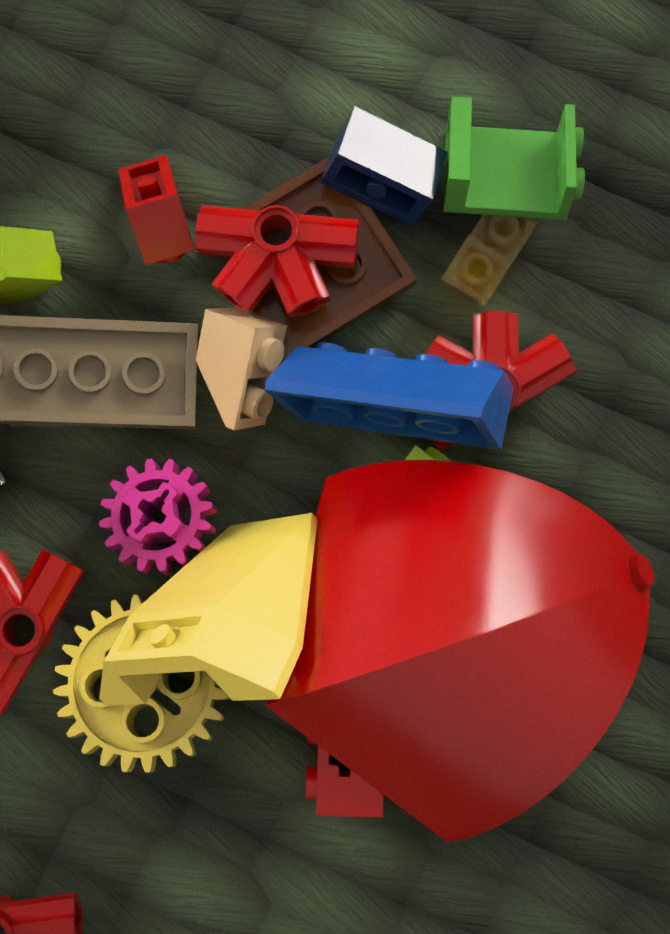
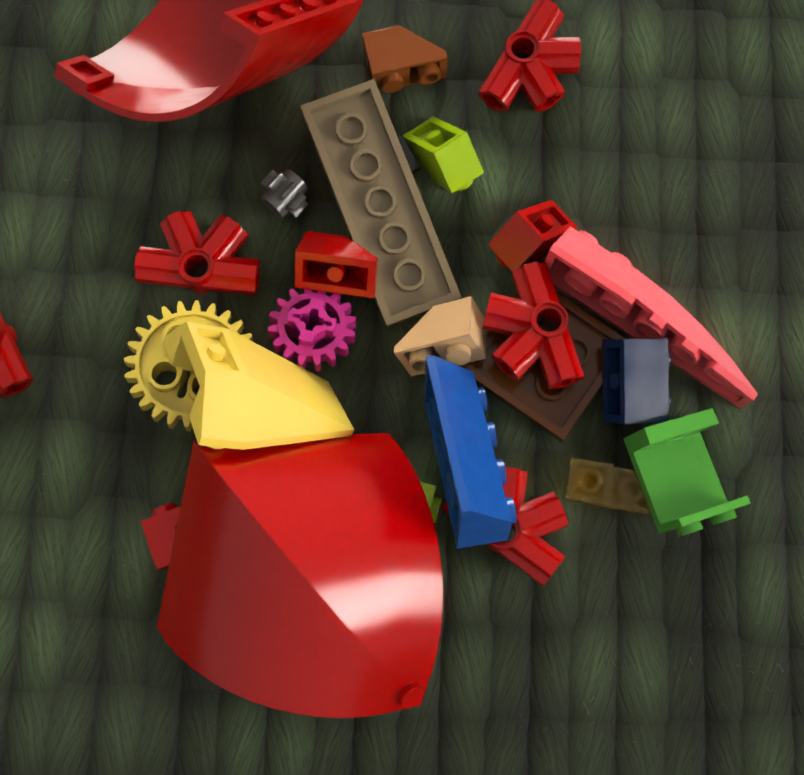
camera: 70 degrees right, 5 degrees down
none -> red slope [295,231,378,298]
none -> coral wedge [545,226,758,409]

